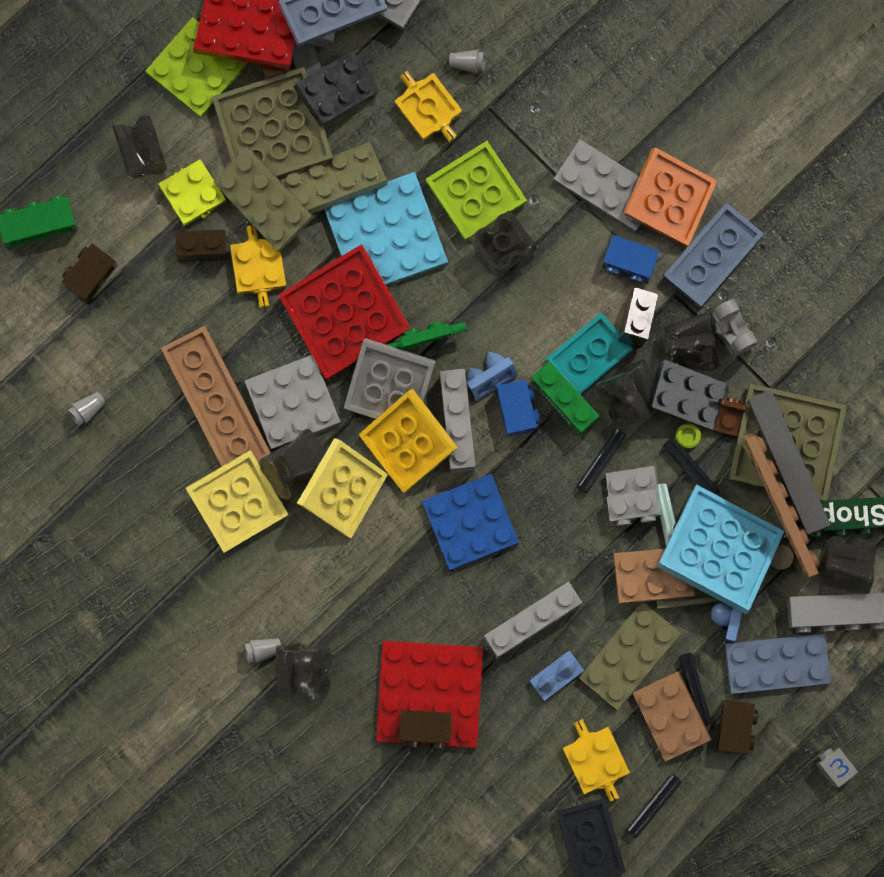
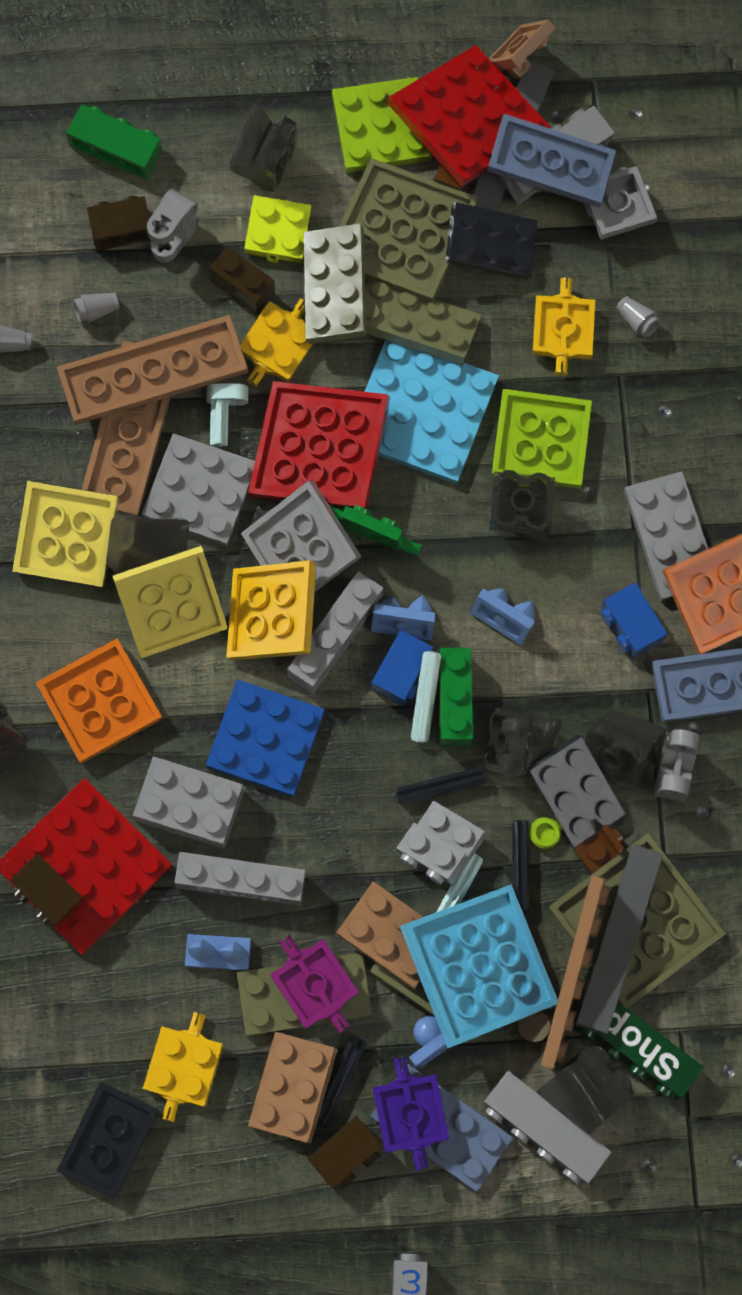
camera: 40 degrees right, 5 degrees down
teal tile [545,312,633,395] -> none
brick [617,288,658,349] -> none
black axle [626,774,682,838] -> none
none -> orange plate [36,638,162,764]
none -> medium nougat plate [57,315,248,425]
none -> light grey cone [73,292,119,324]
none -> light grey brick [133,756,244,850]
none -> light grey piece [147,189,200,263]
none -> light aqua piece [206,383,249,448]
none -> magenta plate [270,935,359,1034]
none -> dark purple plate [372,1057,449,1170]
none -> light aqua axle [411,651,441,743]
none -> medium blue tile [470,588,535,645]

